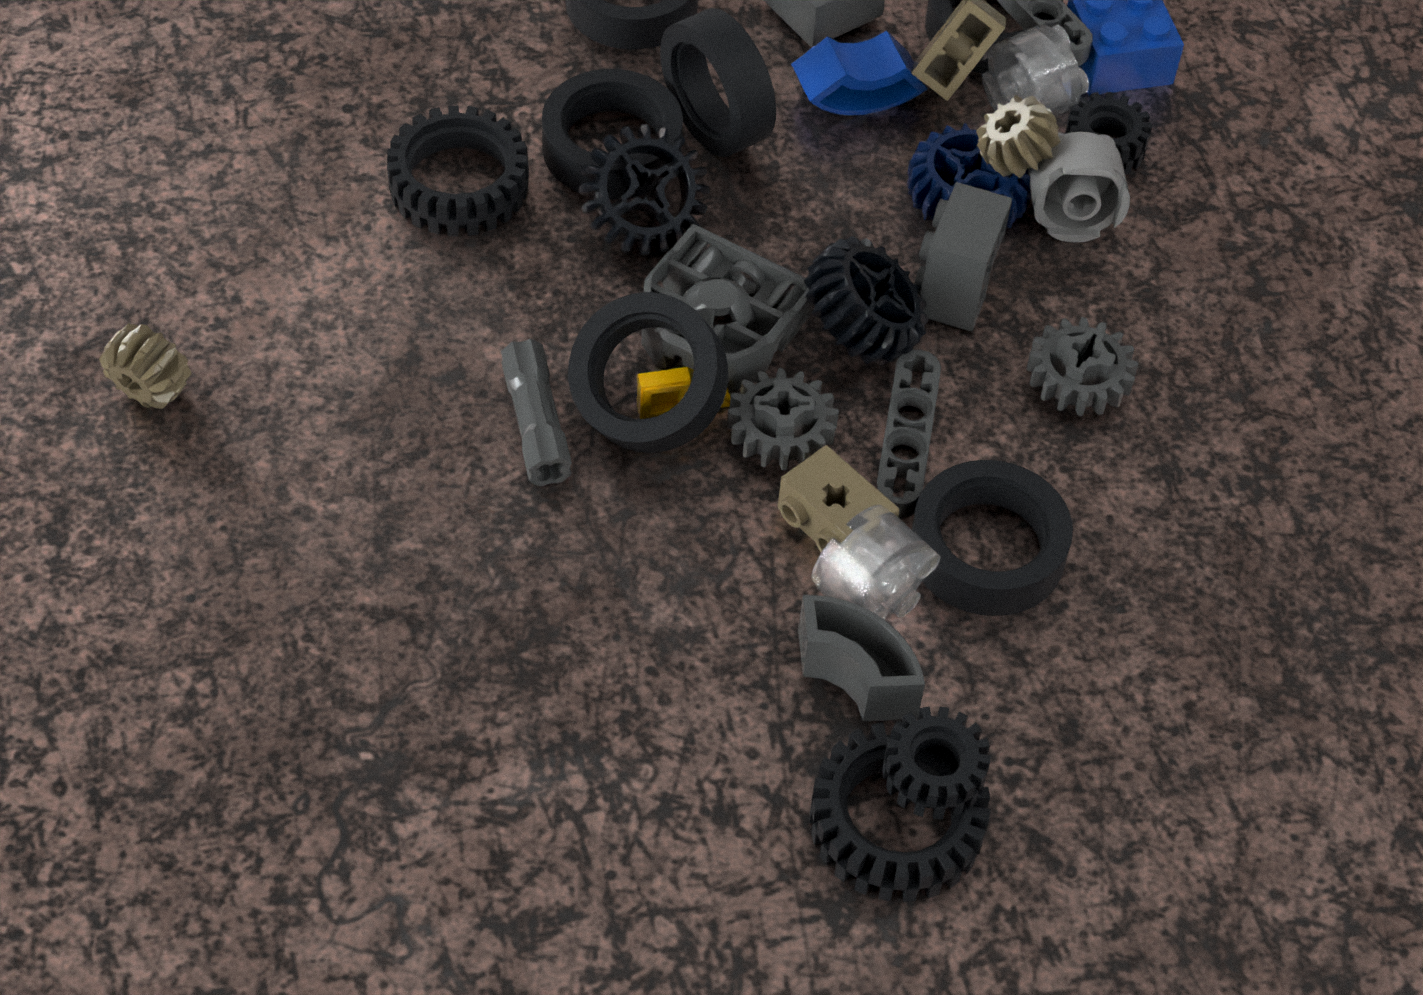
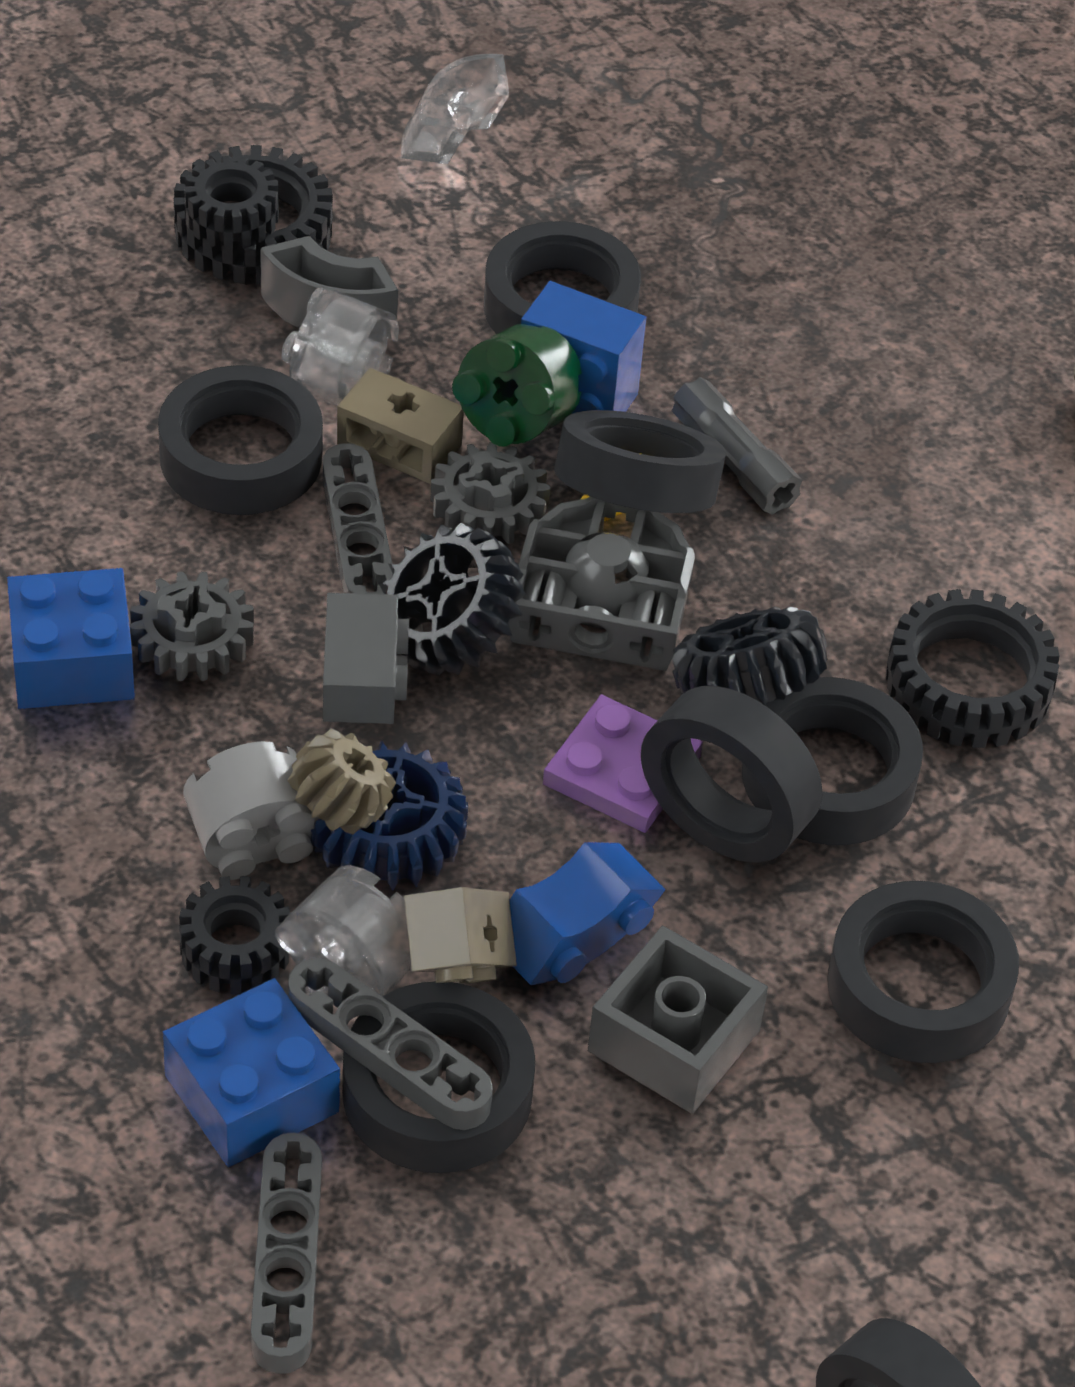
camera: 160 degrees right, 5 degrees down
none -> blue brick [7,568,135,709]
none -> clear brick [401,53,509,164]
none -> dark green brick [452,324,582,447]
none -> black tyre [483,221,641,334]
none -> blue brick [521,281,647,414]
none -> medium lavender plate [543,694,703,833]

